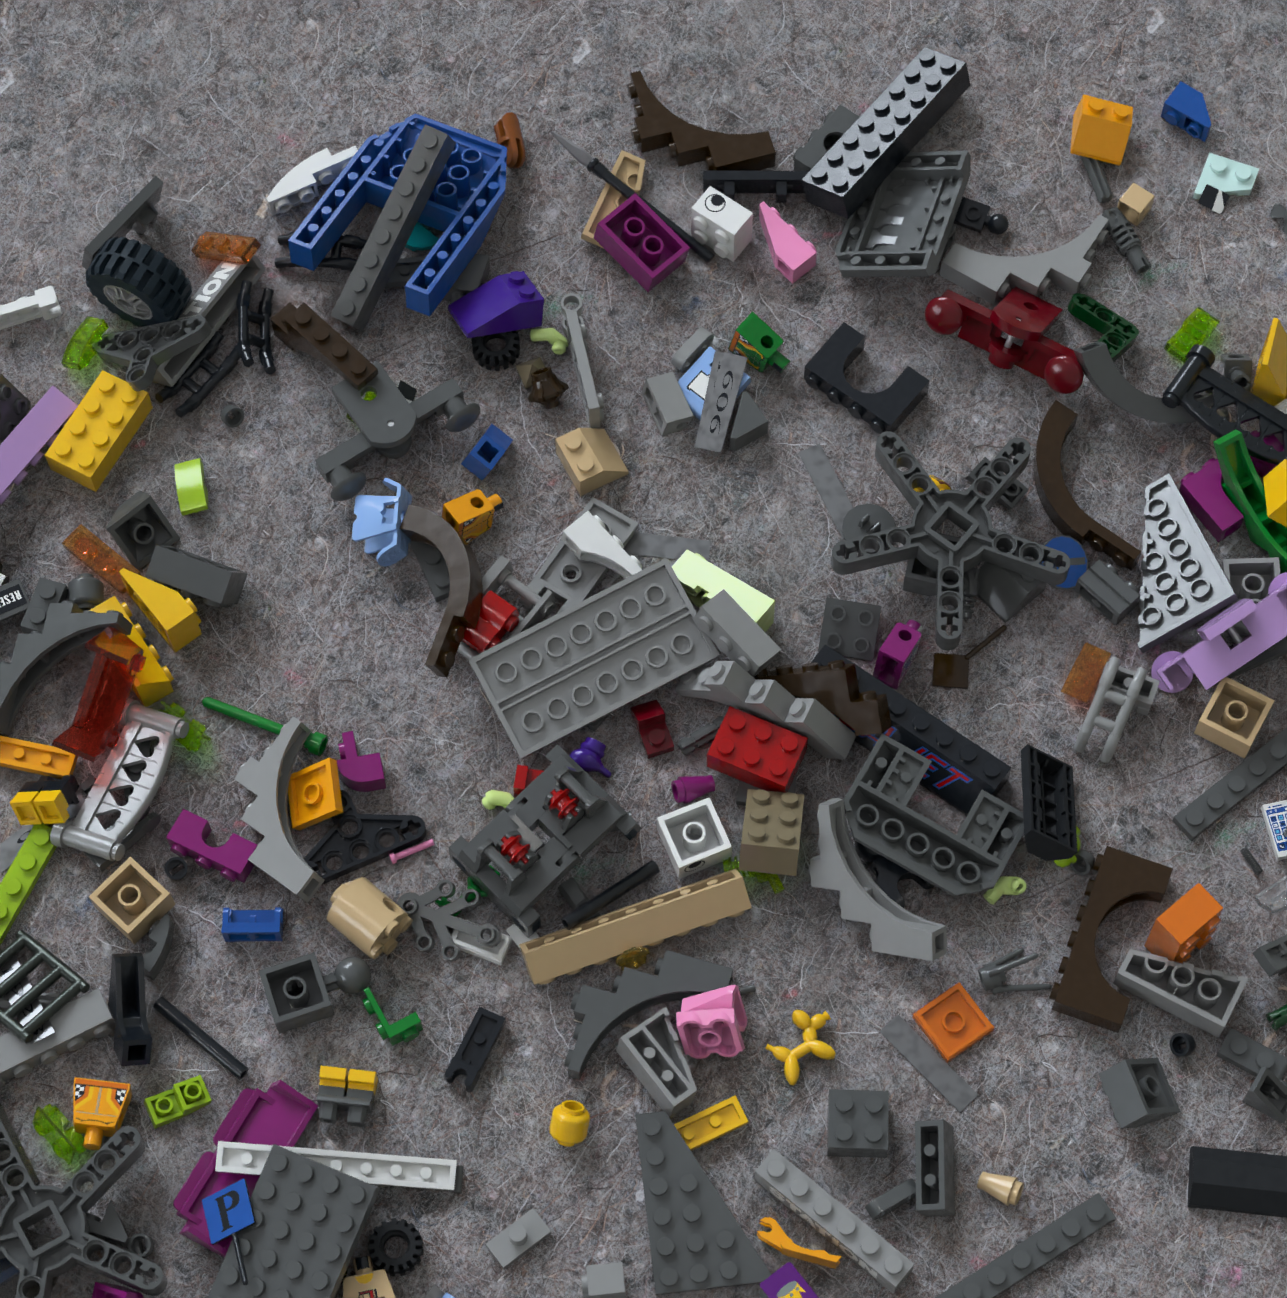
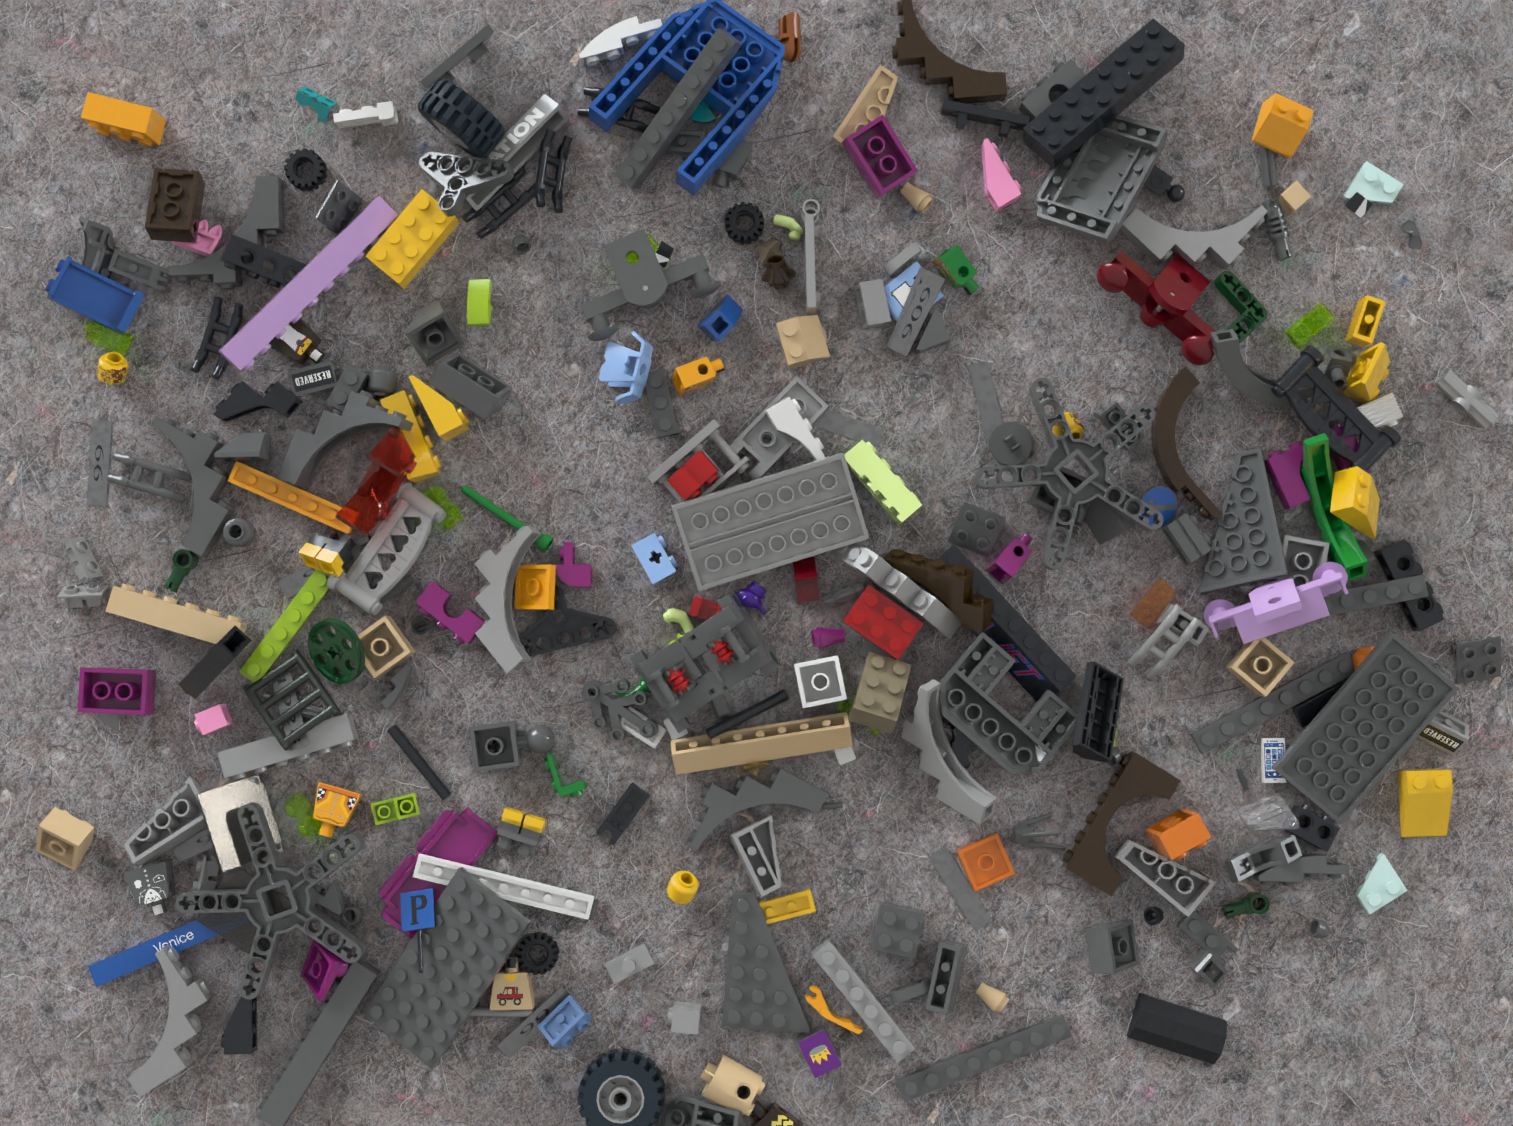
camera: 10 degrees right, 20 degrees up
clear neon green slope [61,316,109,370] -> none
clear orange plate [62,524,142,595] -> none
black arch [108,952,153,1066] -> none
clear orange plate [191,231,261,265] -> none
blue hinge [221,907,284,942] -> none
dark brown arch [270,302,379,391] -> none
tan cylinder [327,877,413,959] -> none
bright pink piece [389,839,434,864] -> none
dark brown arch [399,505,483,678] -> none
dark purple slope [448,271,544,338] -> none
black piece [551,131,715,263] -> none
bright pink piece [676,985,747,1059] -> none
white brick [691,186,753,262] -> none
light grey brick [693,589,781,677] -> none
yellow piece [765,1009,836,1085] -> none
black arch [804,322,930,434] -> none
dark brown piece [932,625,1007,689] -> none
yellowish green arm [983,876,1027,905] -> none
blue slope [1161,81,1211,142] -> none
none -> dark green wedge [308,618,365,684]
none -> light blue brick [631,533,678,585]
none -> white sticker [834,747,856,765]
none -> tan cone [900,183,934,213]
none -> yellow brick [1344,295,1386,347]

